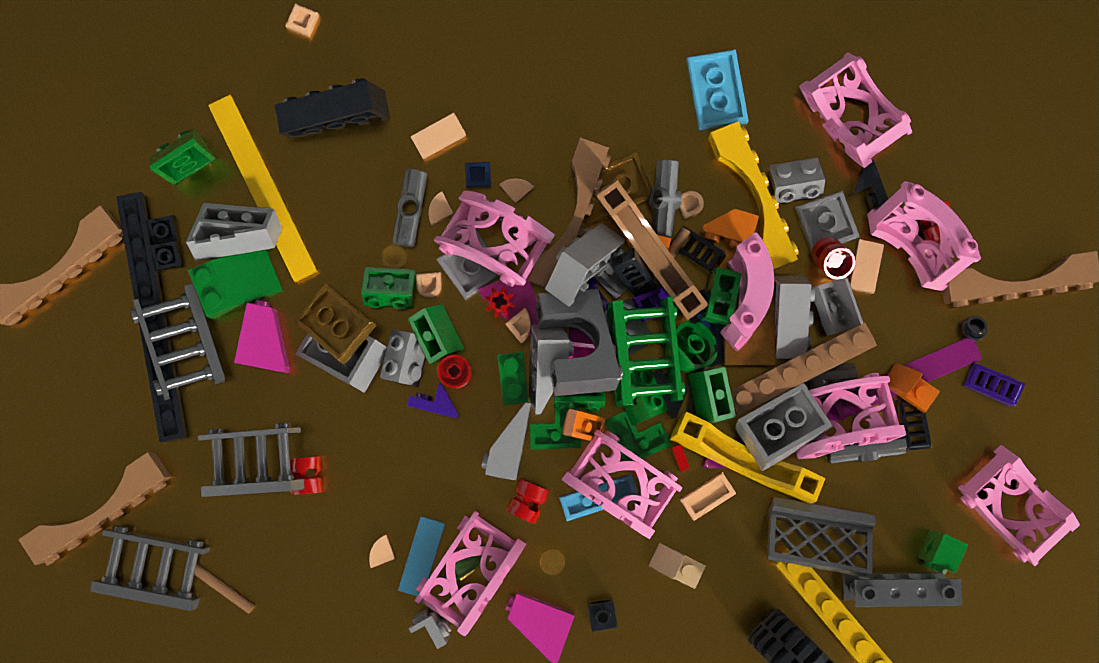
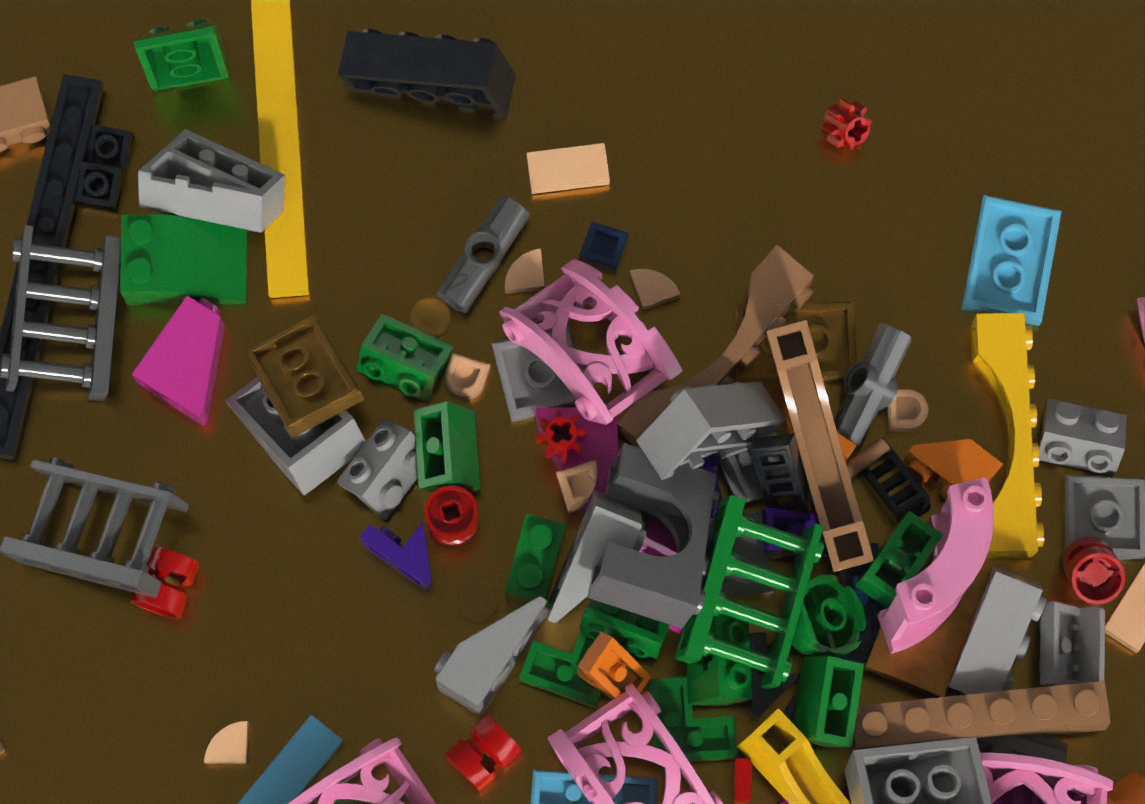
camera: 20 degrees right, 10 degrees down
none -> red gear [821,98,873,150]

